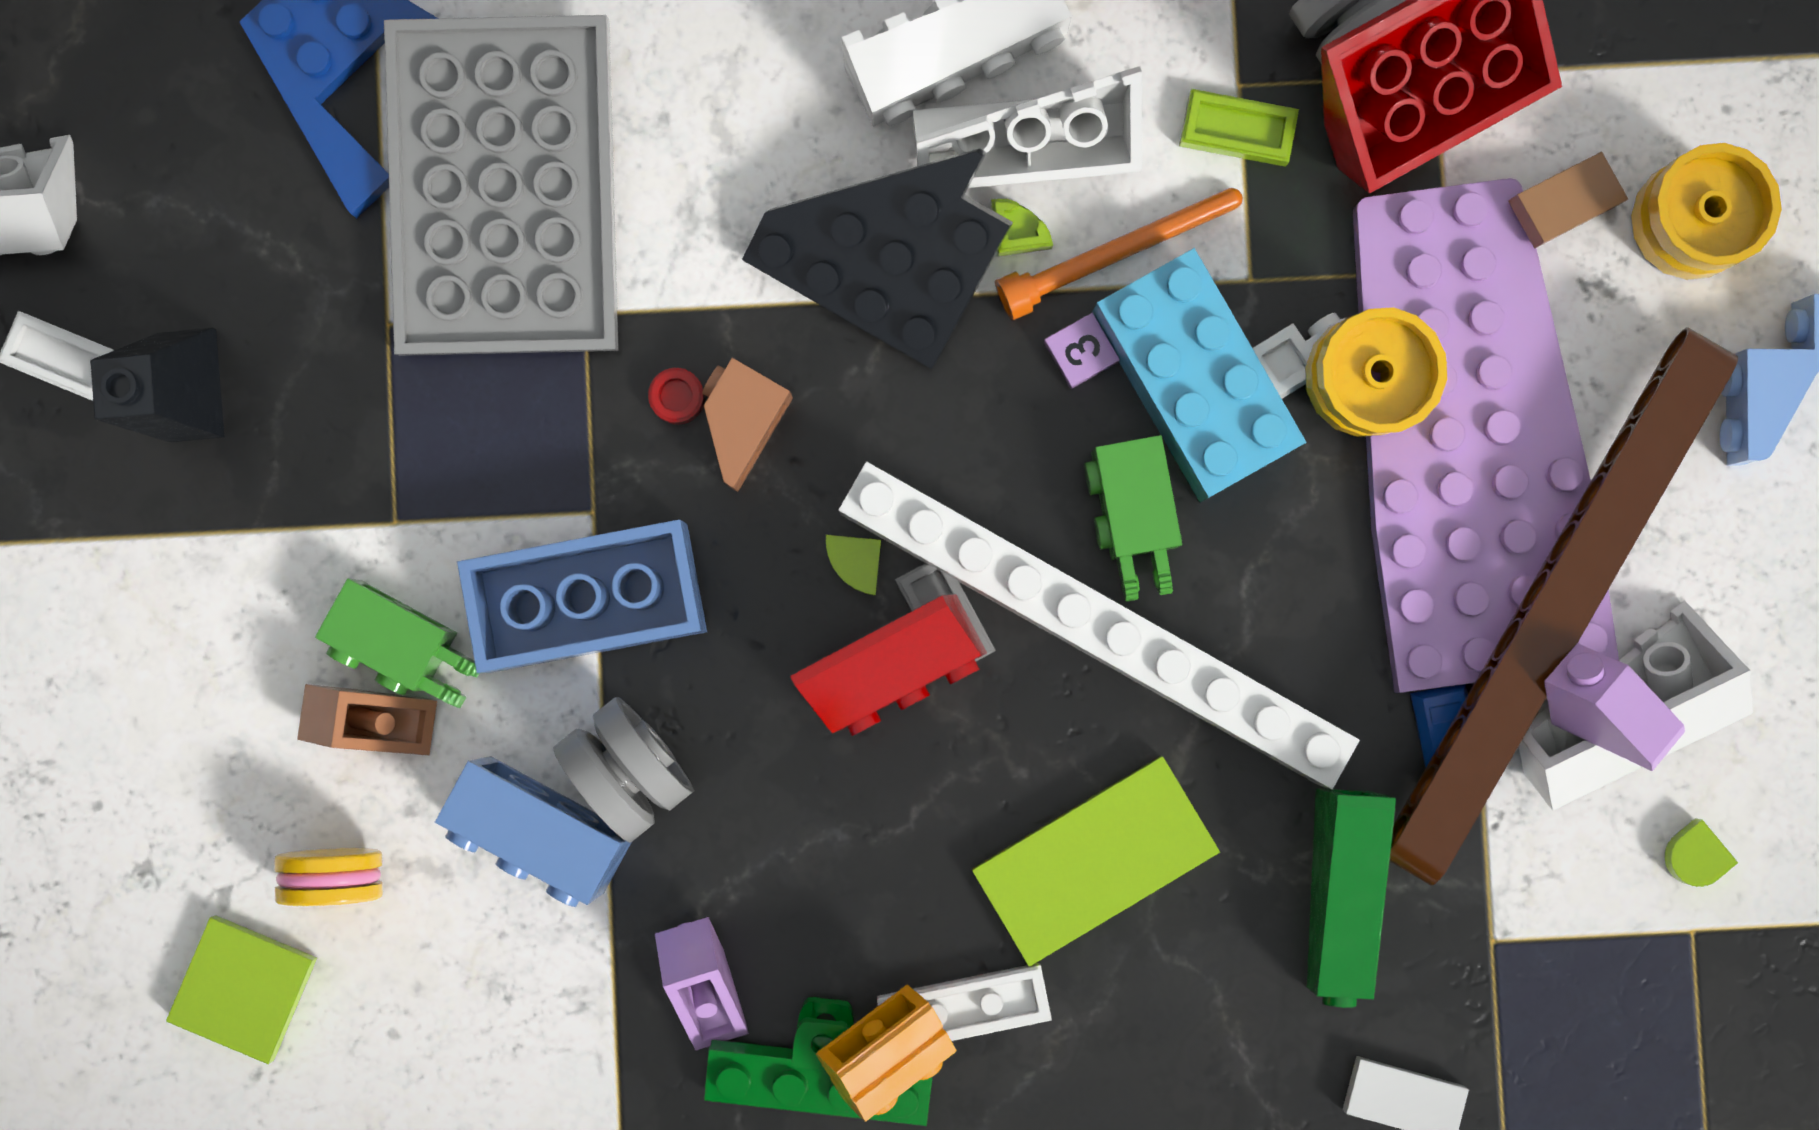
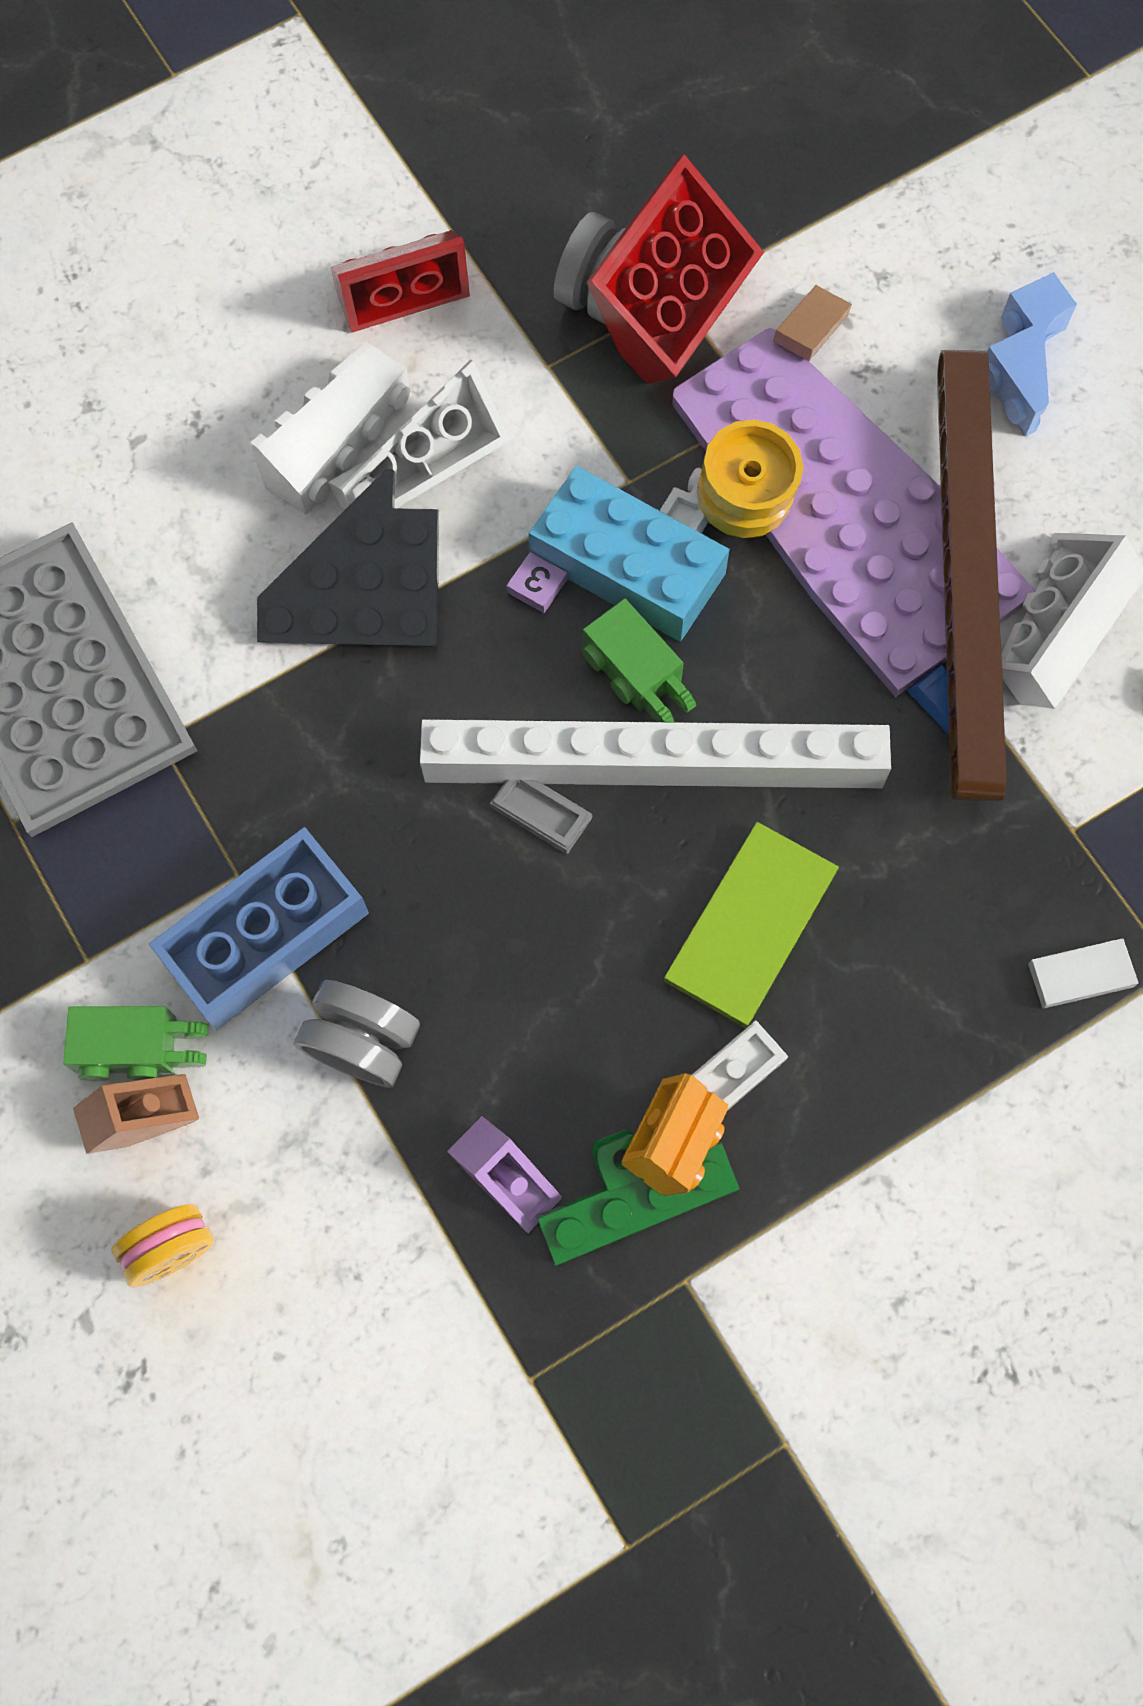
camera: 30 degrees left, 15 degrees down
lime tile [166,915,317,1064] -> none
medium blue brick [434,756,632,907] -> none
red tile [648,368,705,425] -> none
nougat slope [702,358,793,492] -> none
red slope [790,594,987,736] -> none
lime tile [826,535,881,596] -> none
lime tile [990,199,1053,257] -> none
orange piece [995,188,1243,321] -> none
lime tile [1179,89,1299,167] -> none
green slope [1307,788,1396,1008] -> none
lavender slope [1545,643,1685,771] -> none
yellow wheel [1631,143,1782,280] -> none

